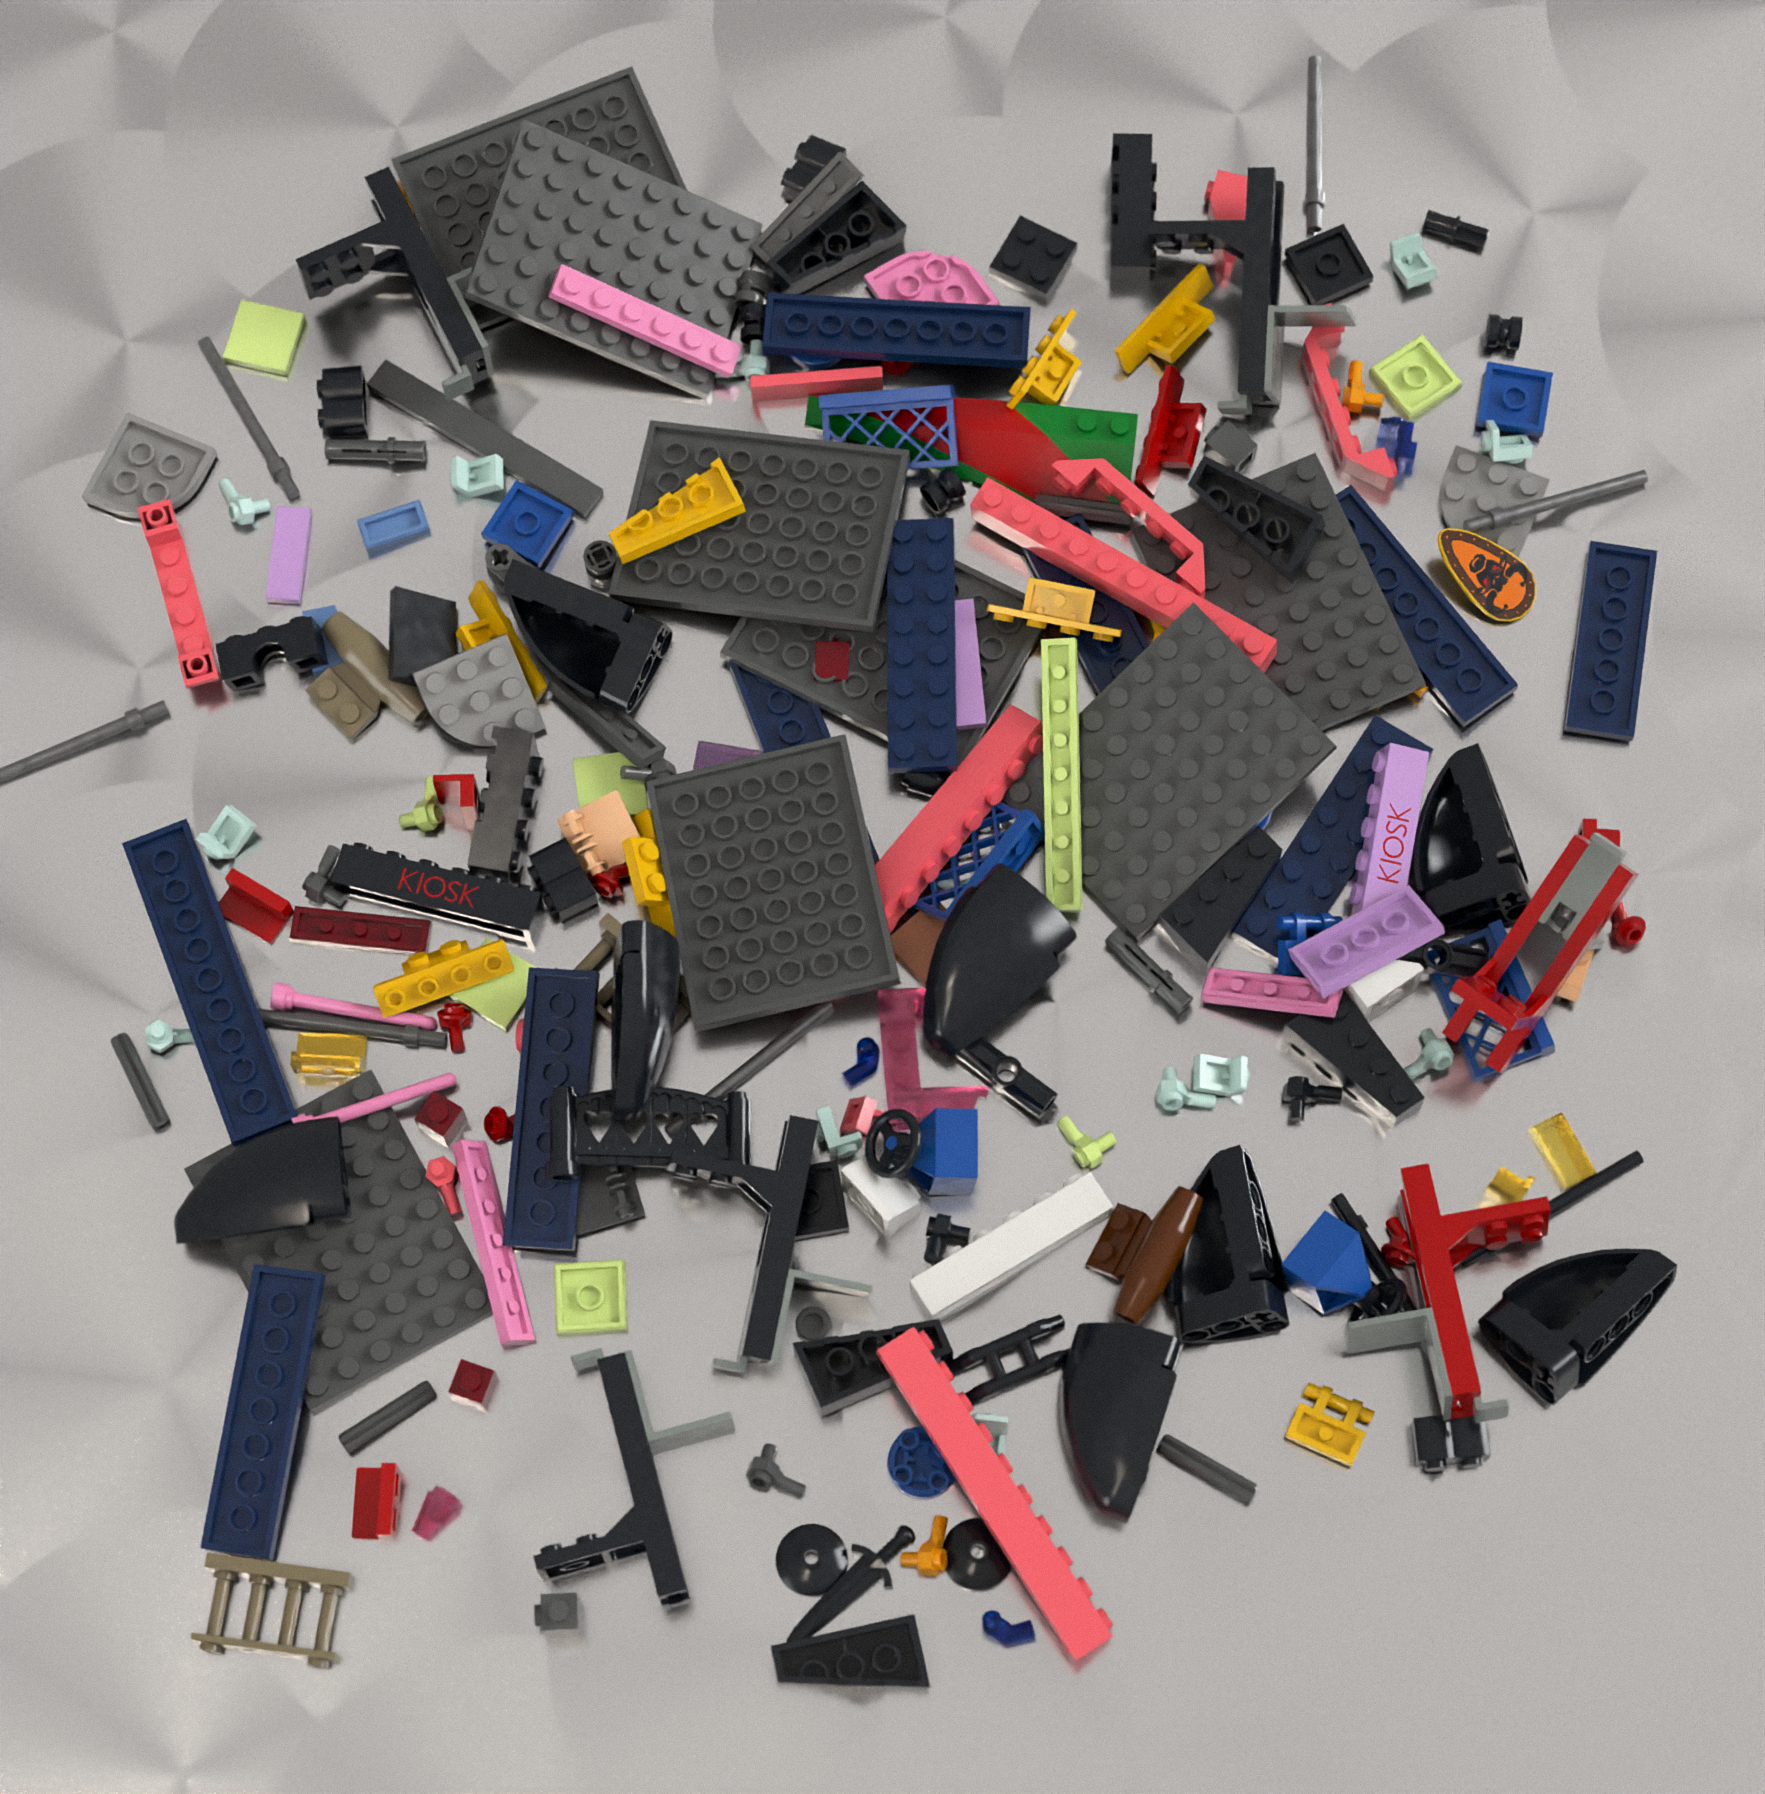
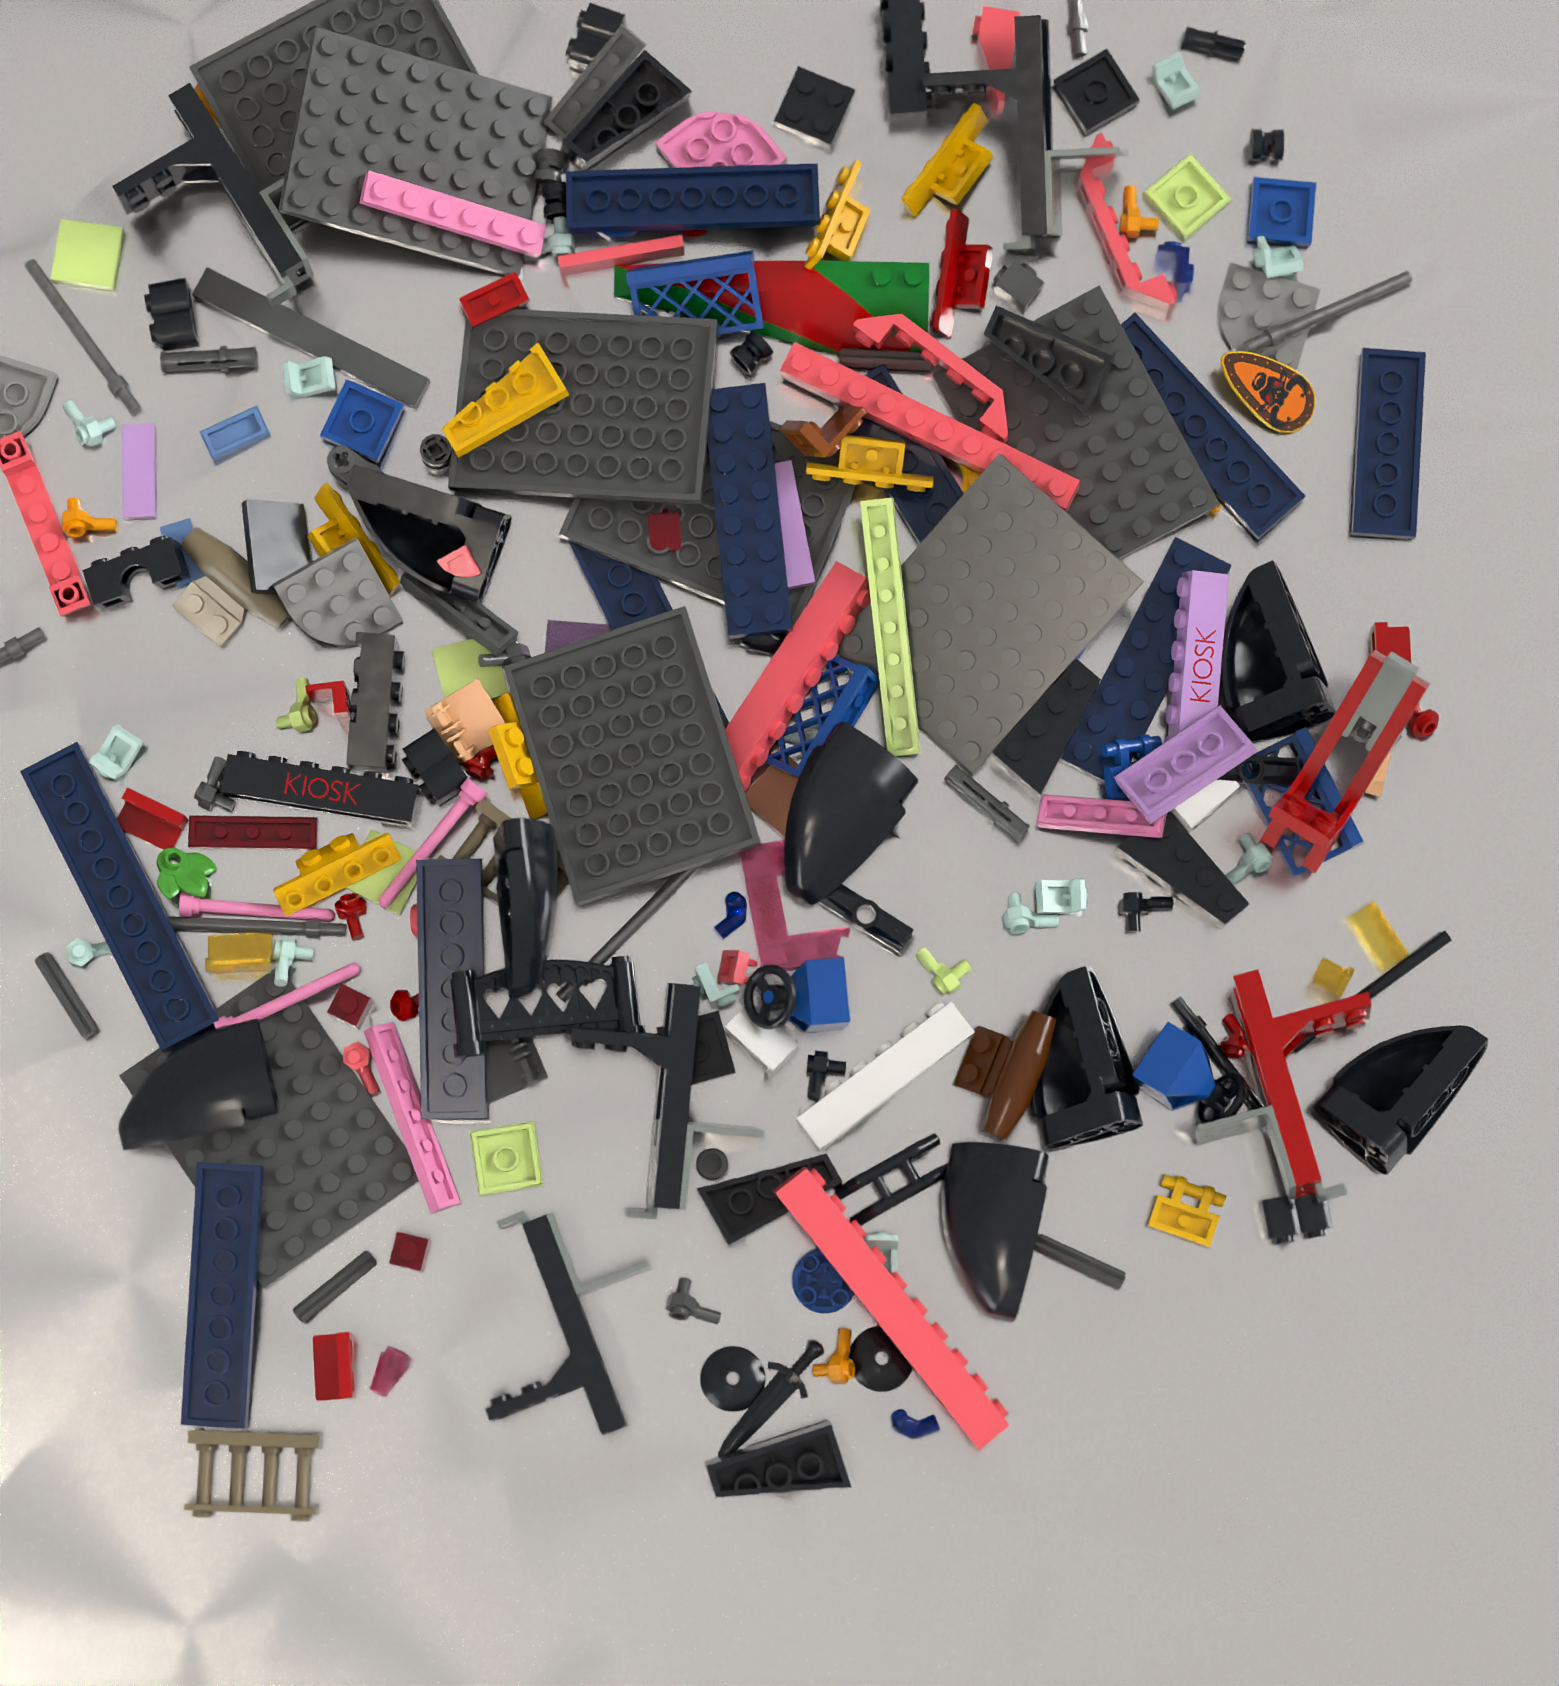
camera: 10 degrees left, 10 degrees up
dark grey brick [534,1592,582,1637] -> none
none -> light orange piece [61,497,116,537]
none -> bright green plate [156,848,217,900]
none -> light aqua piece [272,935,313,987]
none -> bright pink piece [378,777,488,907]
none -> coral tile [437,545,482,578]
none -> red panel [459,271,530,328]
none -> dark orange bracket [778,406,867,458]

